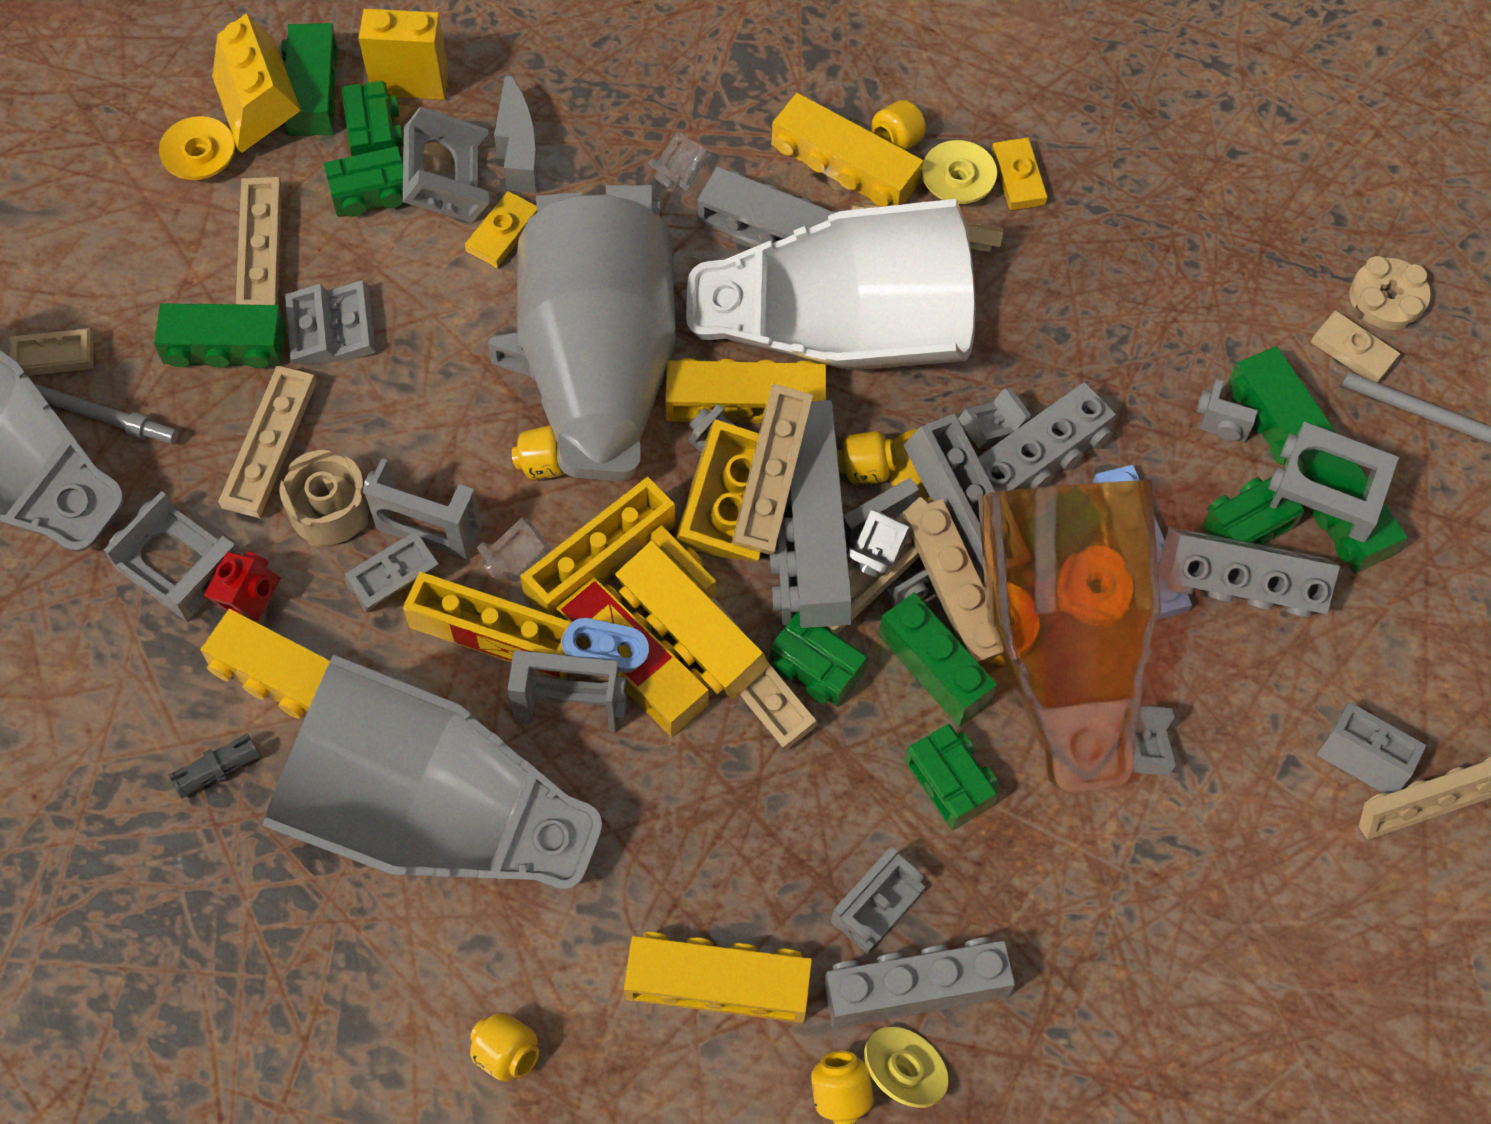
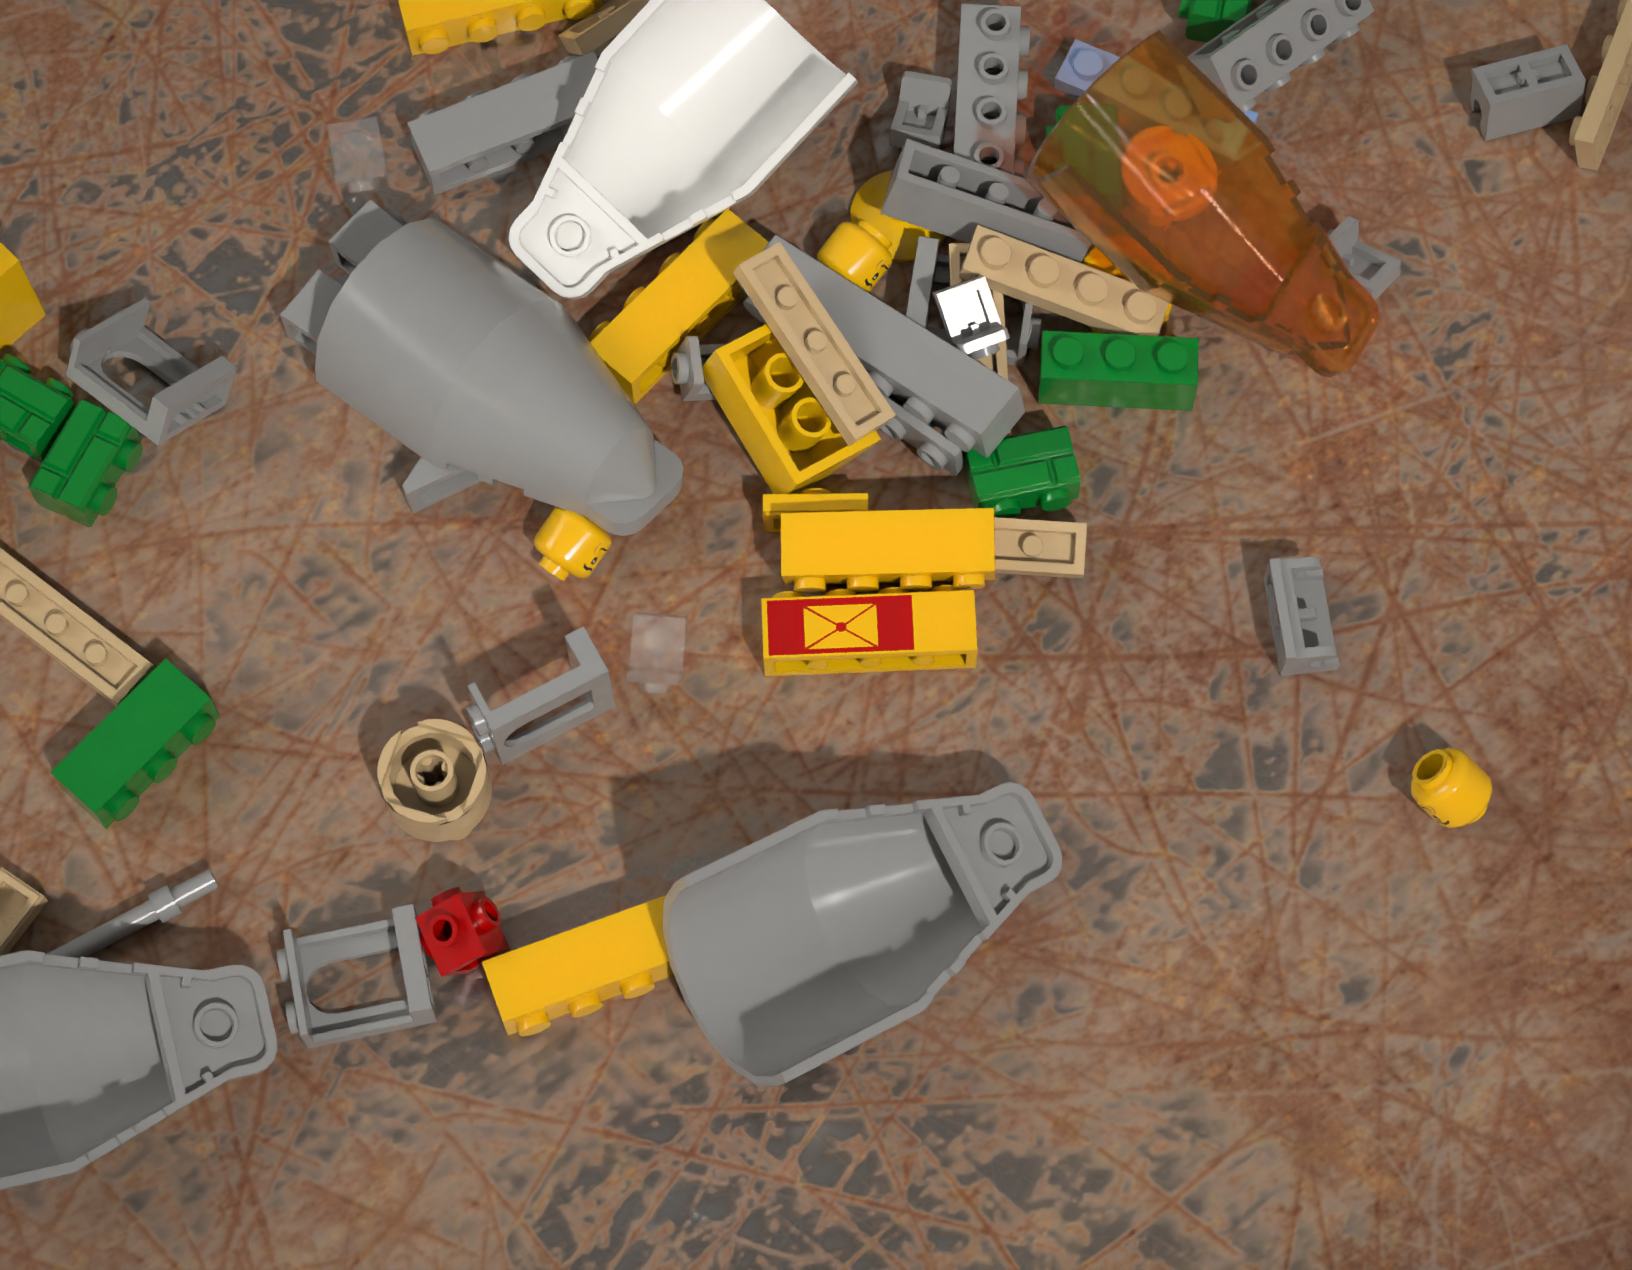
camera: 45 degrees left, 5 degrees up
dark grey pin [168,733,261,799] -> none
tan plate [218,366,317,518] -> none
light grey slope [285,280,376,364] -> none
light grey hinge [344,531,439,612] -> none
yellow brick [403,571,580,680] -> none
yellow plate [465,191,537,268] -> none
yellow head [470,1012,539,1082] -> none
light grey slope [494,76,538,193] -> none
light grey panel [507,650,628,733] -> none
yellow brick [520,476,675,617] -> none
light blue plate [561,618,649,673] -> none
yellow brick [624,932,812,1023] -> none
light grey brick [824,937,1015,1029] -> none
light yellow dish [864,1027,949,1108] -> none
green brick [904,724,999,830] -> none

